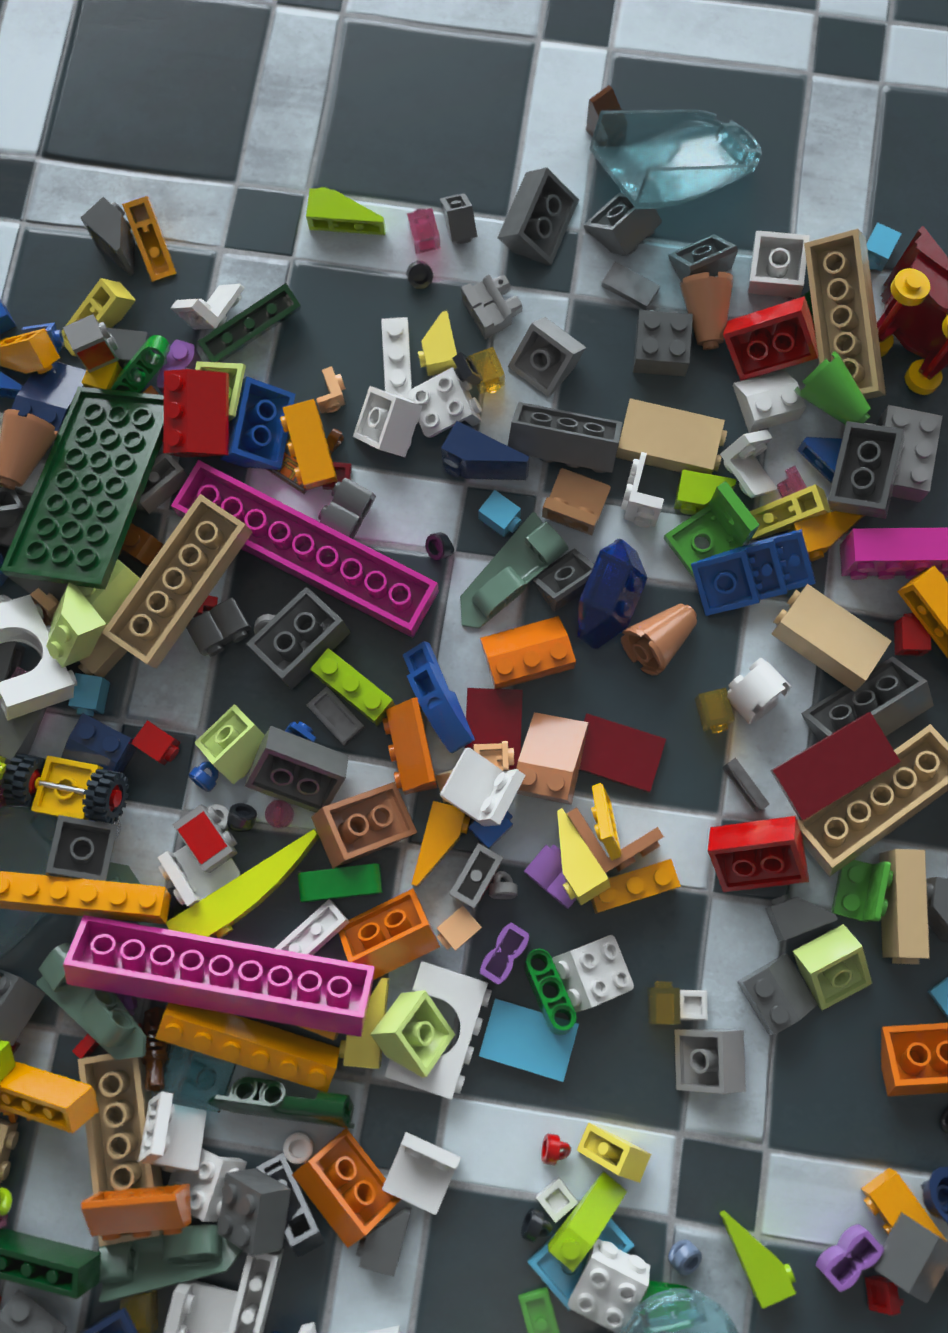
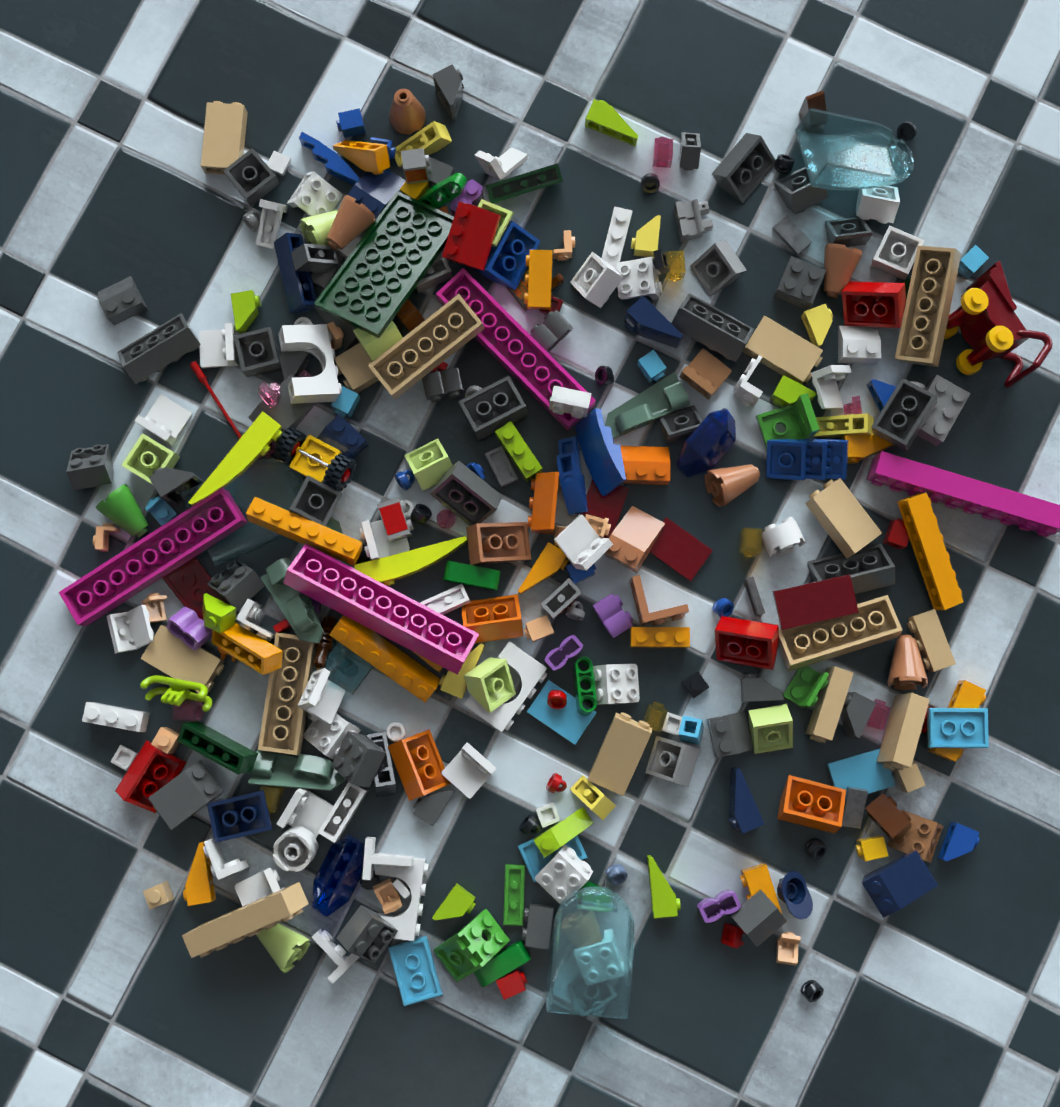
camera: 15 degrees right, 5 degrees up
yellowish green slope [46,583,106,668] -> none
orange slope [81,1184,191,1241] -> none
light orange slope [122,196,176,282] -> none
red brick [131,720,181,766] -> none
dark green panel [208,1077,355,1129] -> none
light yellow slope [557,808,611,905] -> none
yellow plate [591,783,622,860] -> none
bright green cone [794,351,871,425] -> none
none -> white bracket [236,599,275,641]
none -> nougat cone [389,89,426,135]
none -> red tile [547,690,567,709]
none -> white bracket [549,386,592,419]
none -> blue slope [575,408,626,496]
none -> tan brick [587,712,652,796]
none -> medium azure brick [678,716,704,745]
none -> black plate [682,672,709,699]
none -> blue tile [712,598,734,617]
none -> dark blue slope [728,767,764,834]
none -> black tile [774,154,795,174]
none -> light yellow slope [801,304,833,348]
none -> white slope [856,181,900,224]
none -> black tile [897,121,917,141]

